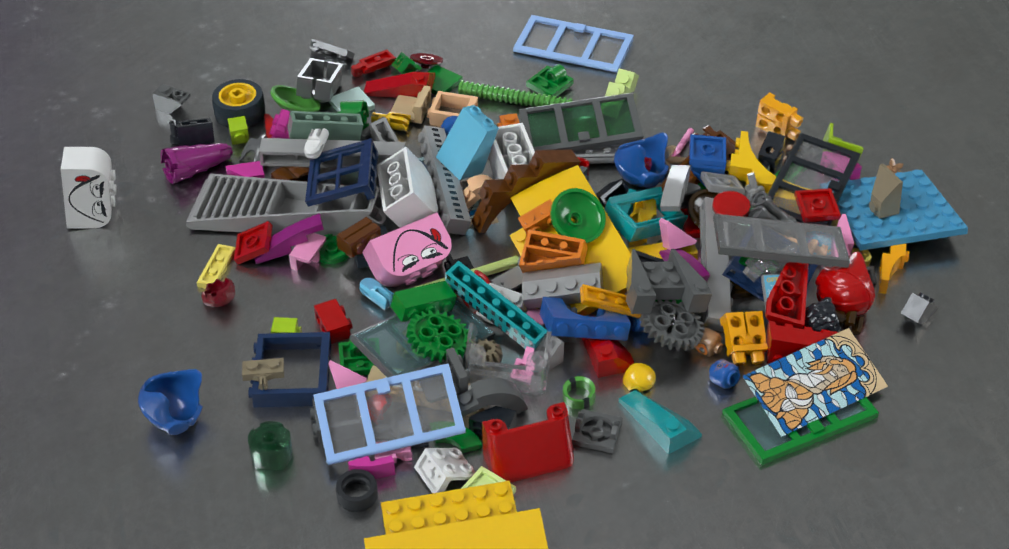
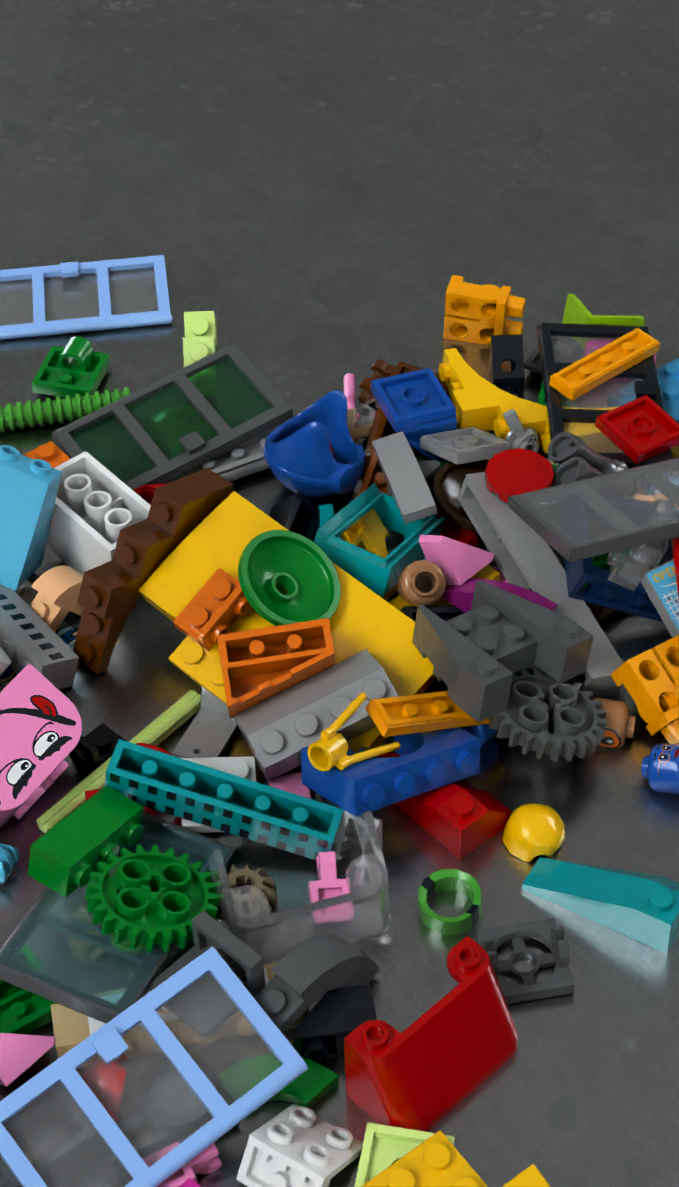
camera: 25 degrees left, 0 degrees up
none -> yellow plant [307,692,401,772]
none -> medium nougat head [397,560,446,606]
none -> light orange tile [549,327,661,401]

